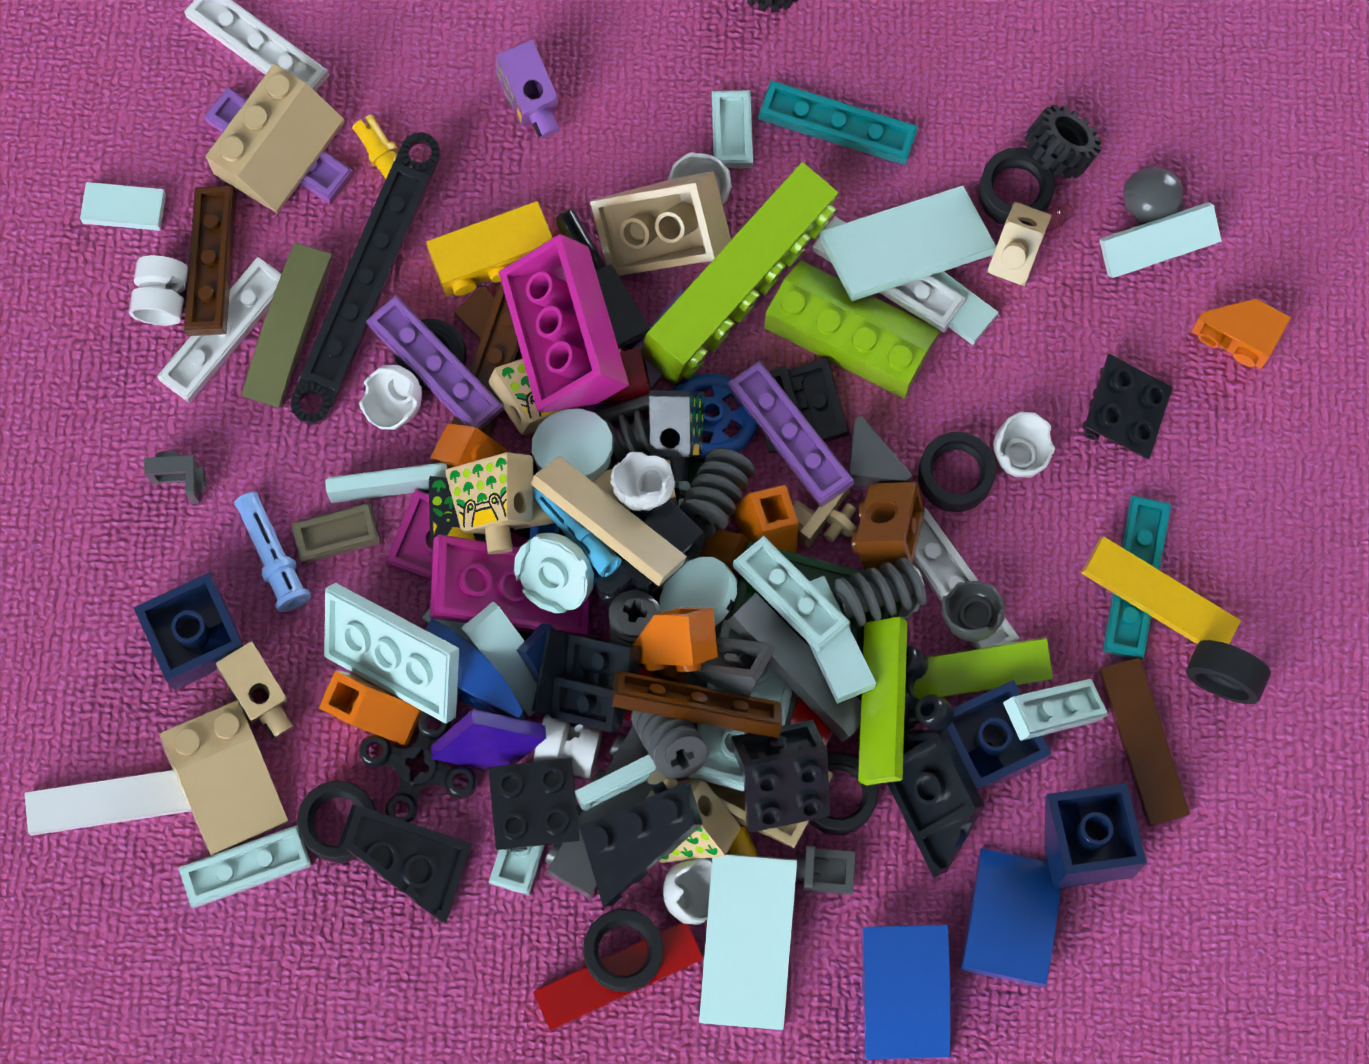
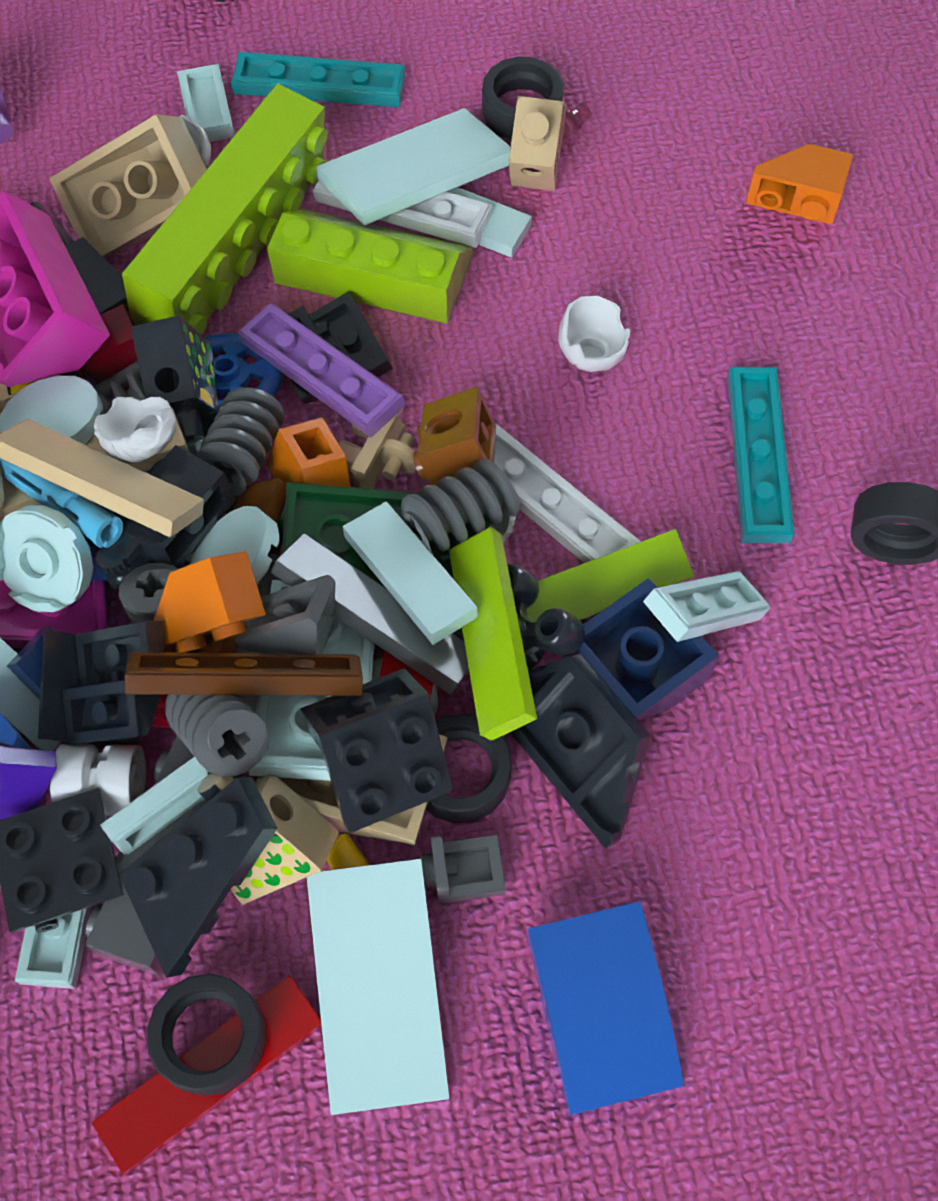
camera: 10 degrees left, 10 degrees down
white hair [663,858,712,925] -> none
light aqua tile [733,536,850,653] -> none
dark grey slope [848,416,913,488] -> none
black tyre [918,432,996,512] -> none
dark grey hair [942,580,1006,642] -> none
blue slope [959,848,1061,988] -> none
black tyre [1025,105,1102,179] -> none
dark blue slope [1044,783,1147,889] -> none
yellow tile [1081,536,1241,644] -> none
black hinge [1082,354,1172,460] -> none
light aqua tile [1099,202,1222,278] -> none
reddish brown tile [1099,657,1190,827] -> none
dark grey hair [1123,165,1183,225] -> none

